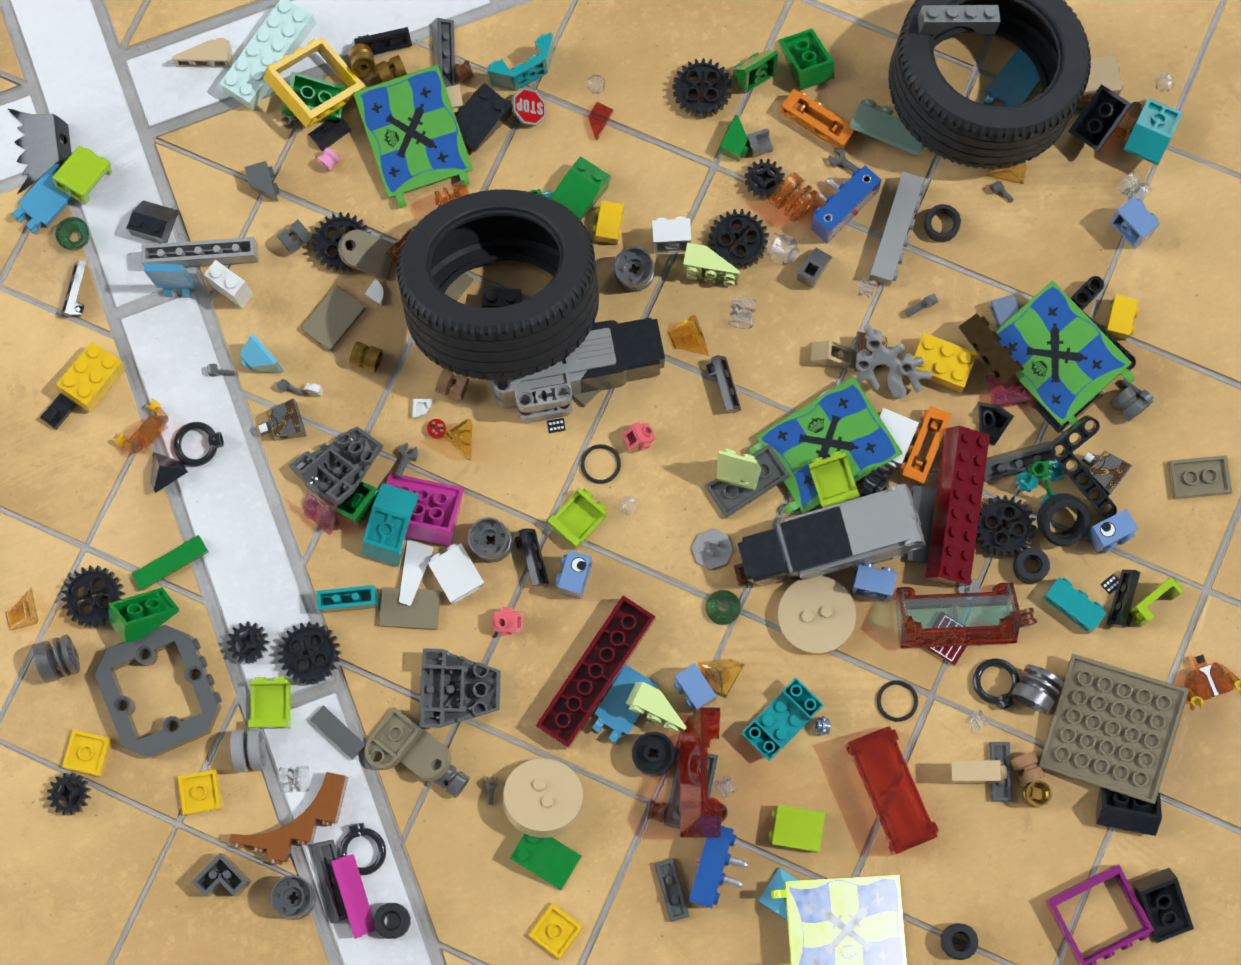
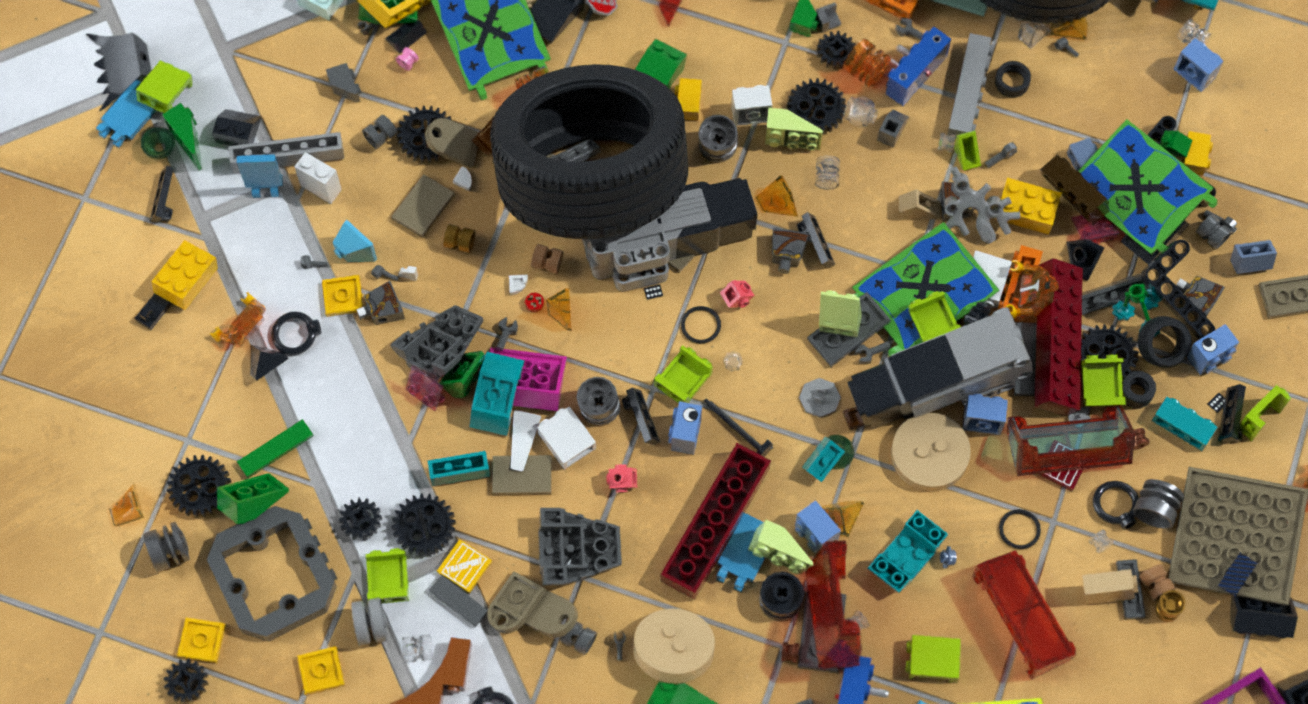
camera: 10 degrees left, 10 degrees down
none -> green slope [162,103,202,171]
none -> yellow tile [322,275,363,317]
none -> yellow tile [437,539,492,594]
none -> dark grey tile [550,139,601,162]
none -> black piece [704,398,773,457]
none -> torso [772,227,809,274]
none -> teal panel [802,436,845,482]
none -> dark grey bar [855,341,891,365]
none -> lime slope [954,131,981,171]
none -> clear orange torso [1005,260,1059,319]
none -> clear slope [1017,21,1050,49]
none -> lime panel [1081,355,1126,407]
none -> green brick [1160,131,1193,157]
none -> tile [1218,552,1257,597]
none -> sand blue brick [1230,240,1277,274]

